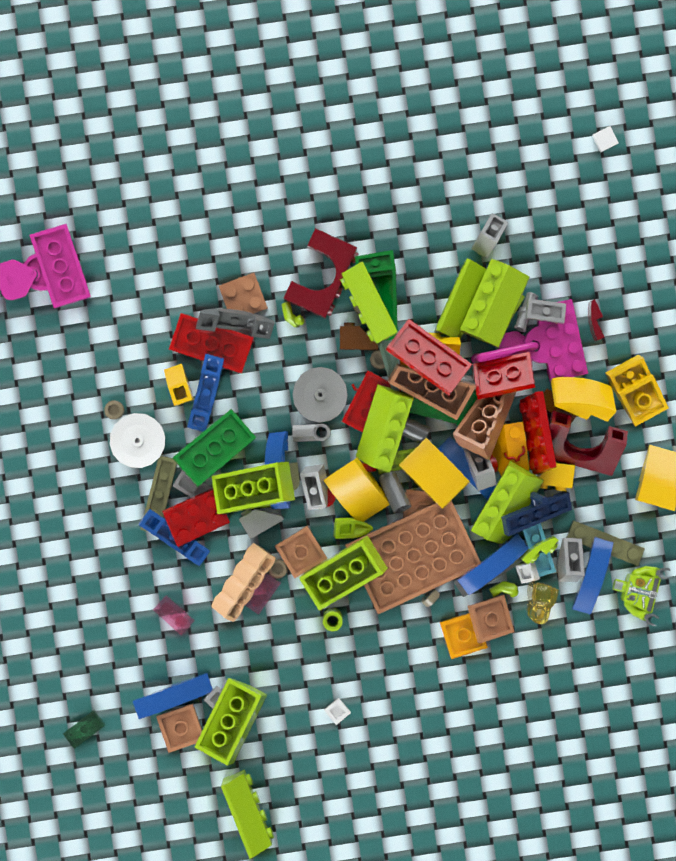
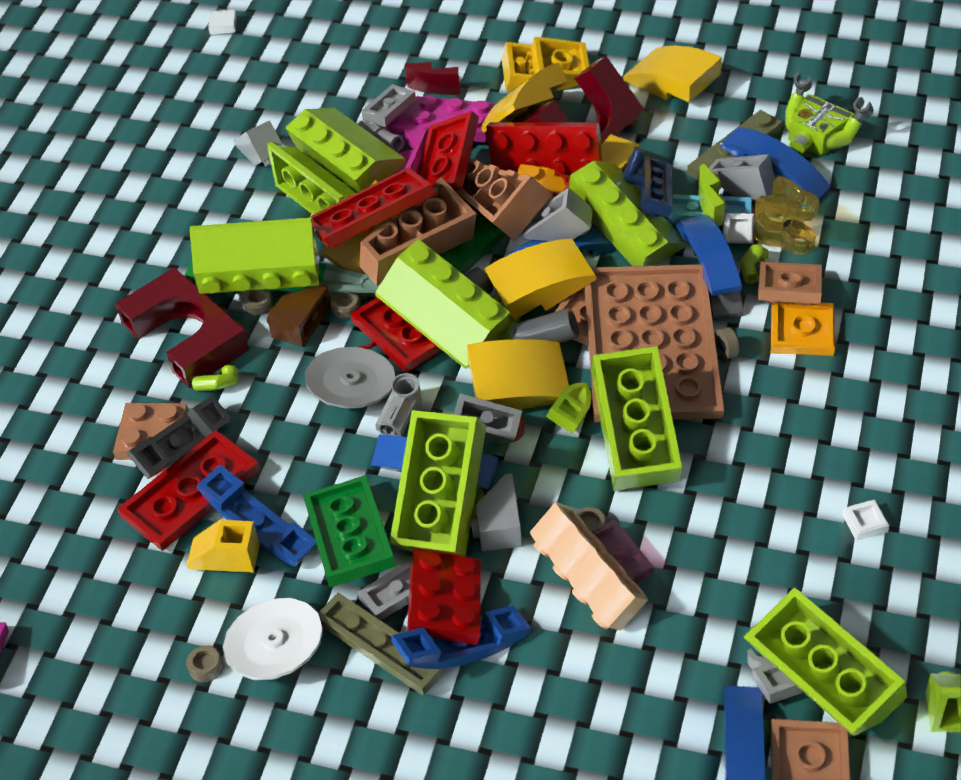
camera: 60 degrees left, 40 degrees down
clear pink plate [153,595,195,635] -> none
nougat plate [275,526,327,578] -> none
lime pin [323,608,342,631] -> none

